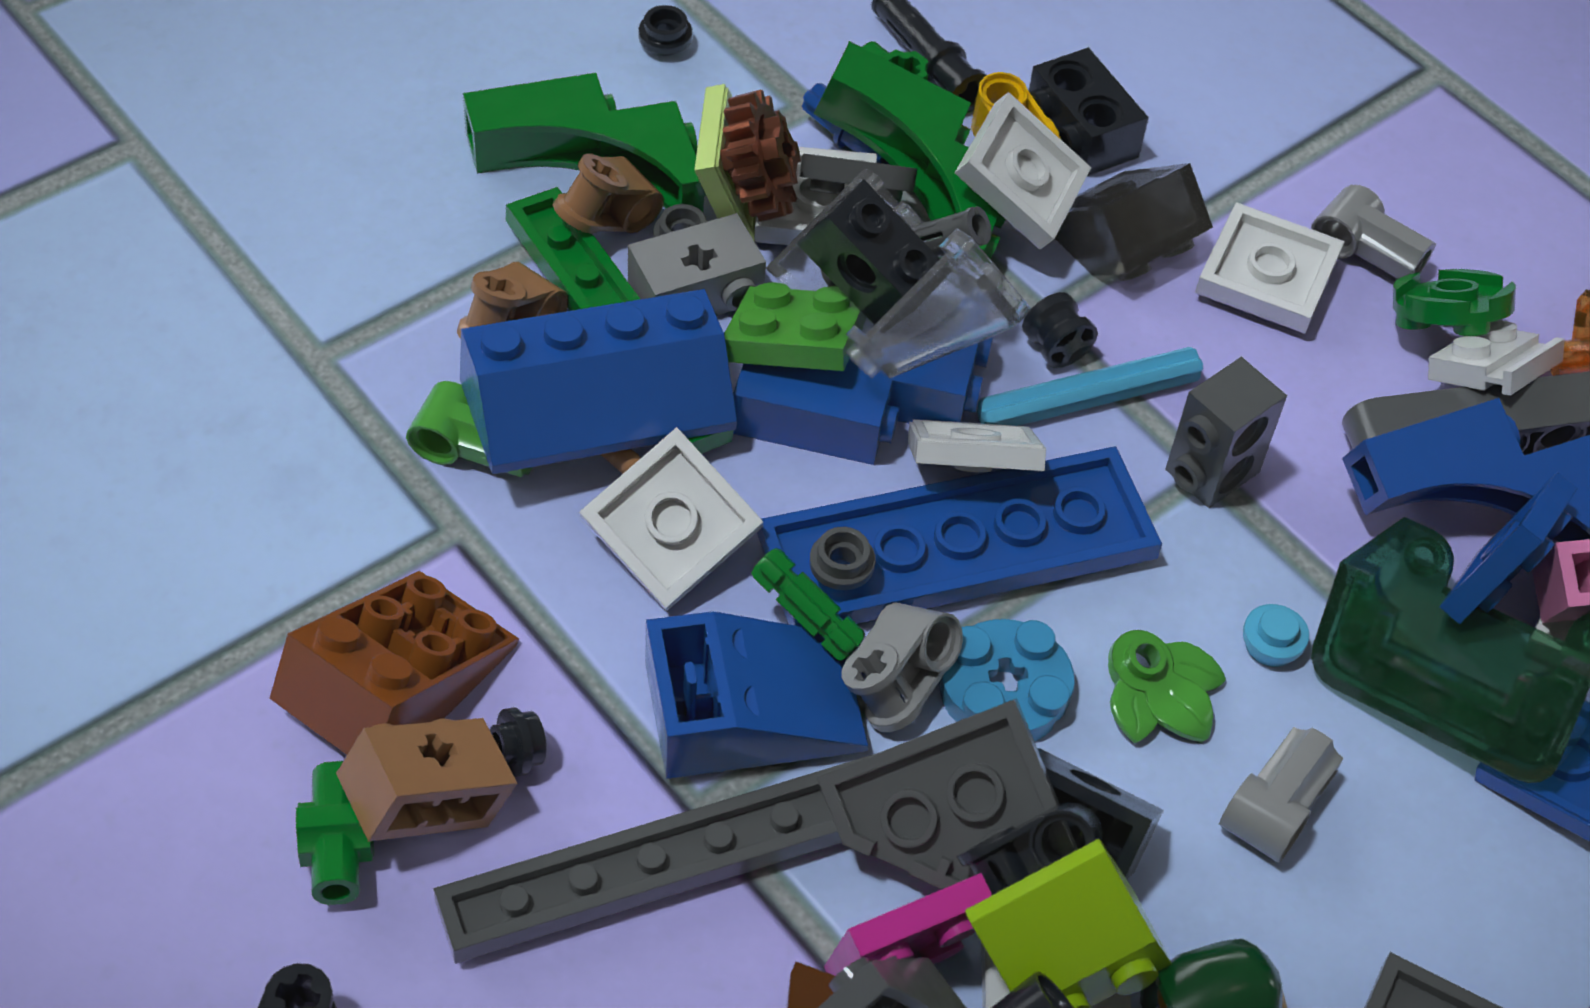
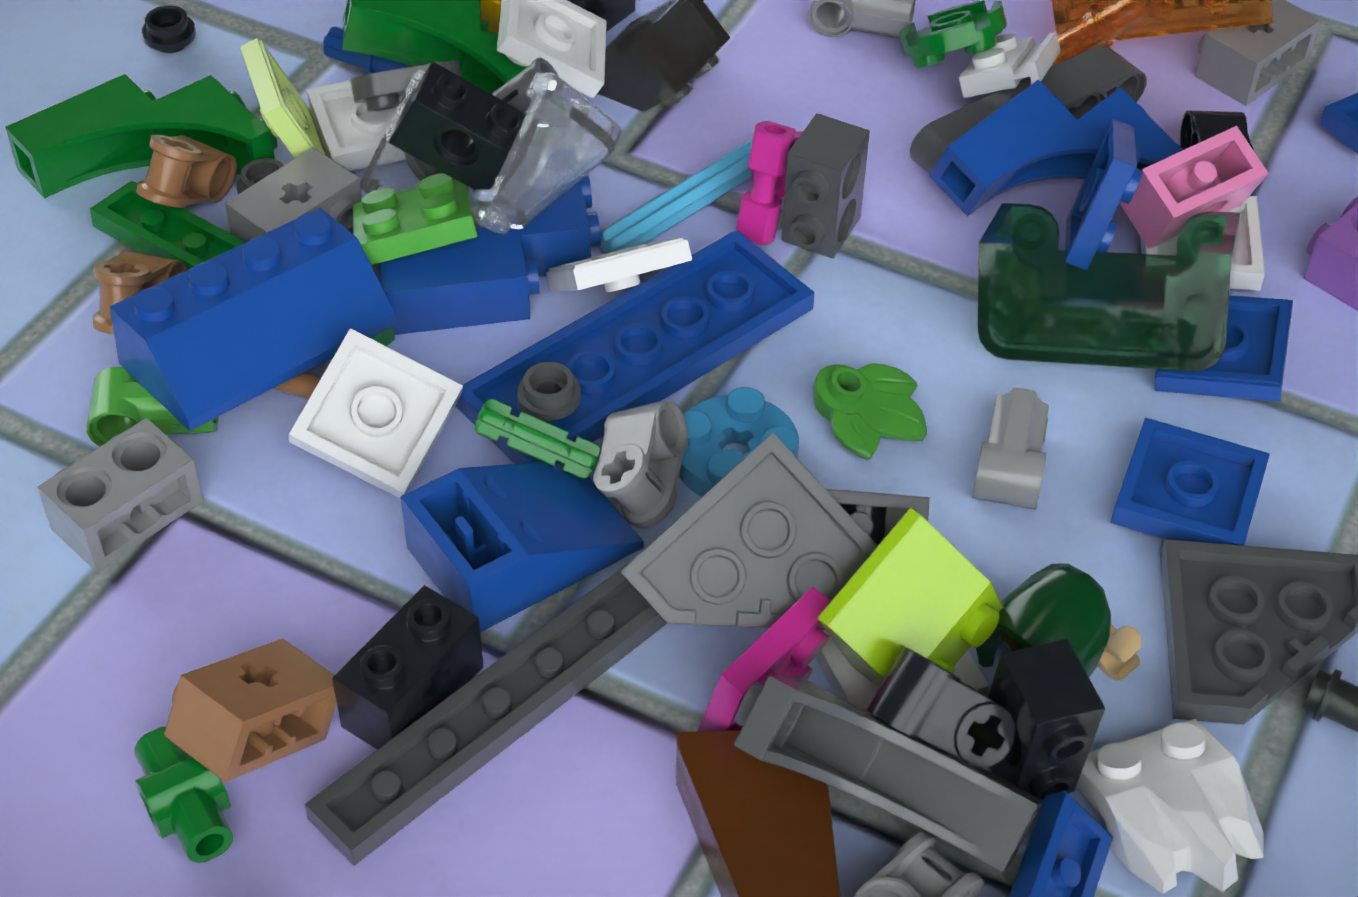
camera: 20 degrees left, 5 degrees down
dark orange slope [269,570,519,755] -> none
black plate [490,707,547,777] -> none
copper gear [720,89,801,222] -> none
black piece [957,803,1103,895] -> none
black wheel [1022,292,1098,368] -> none
white plate [1195,202,1344,333] -> none
medium azure plate [1243,604,1309,667] -> none
none -> light grey brick [37,418,204,572]
none -> black brick [332,585,484,750]
none -> dark pink bar [735,121,803,245]
none -> blue plate [1110,417,1270,546]

